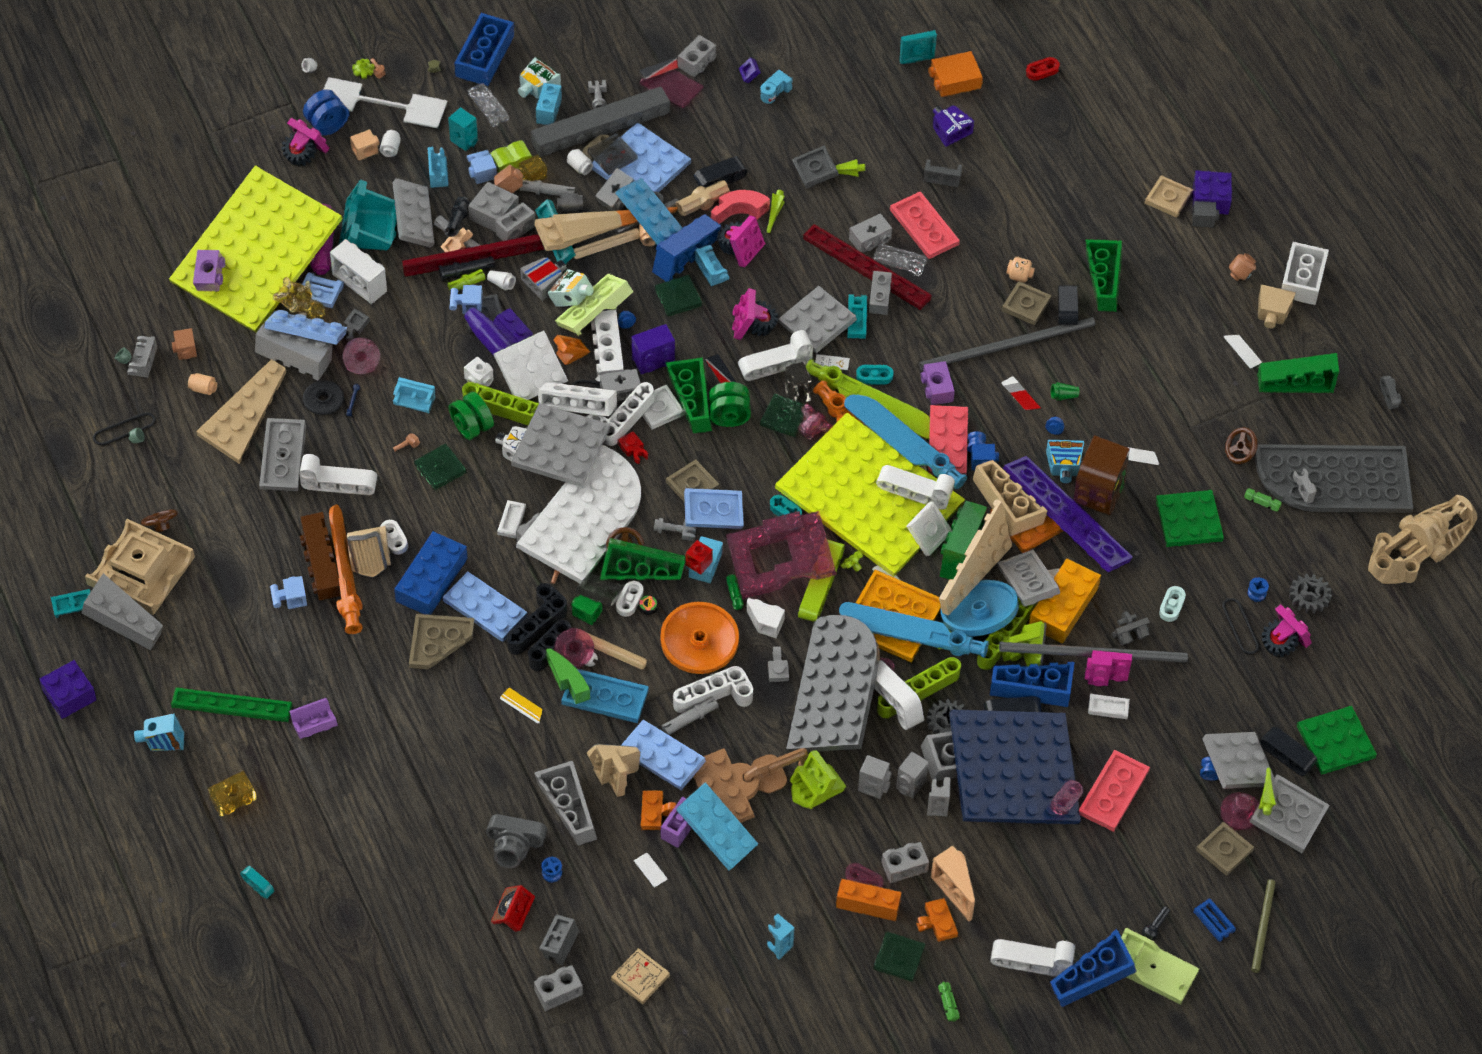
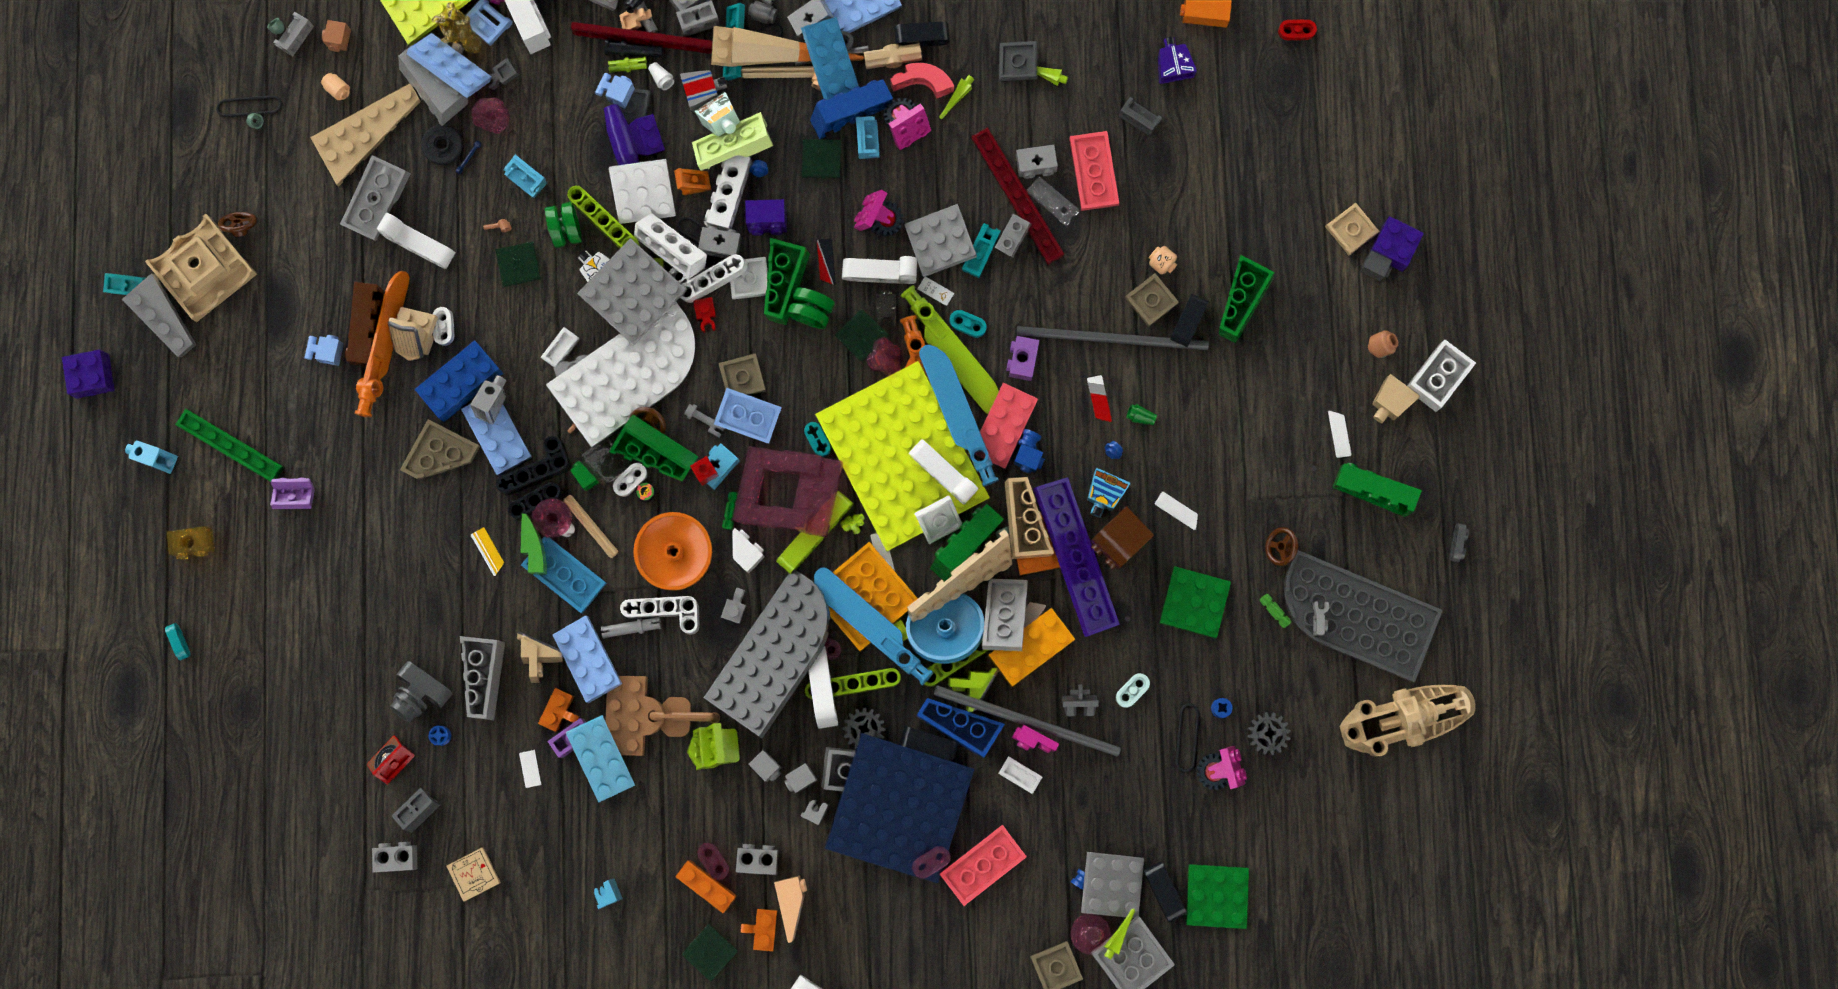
camera: 25 degrees right, 25 degrees up
white brick [464,357,493,387] -> none
none -> light grey torso [470,375,506,425]

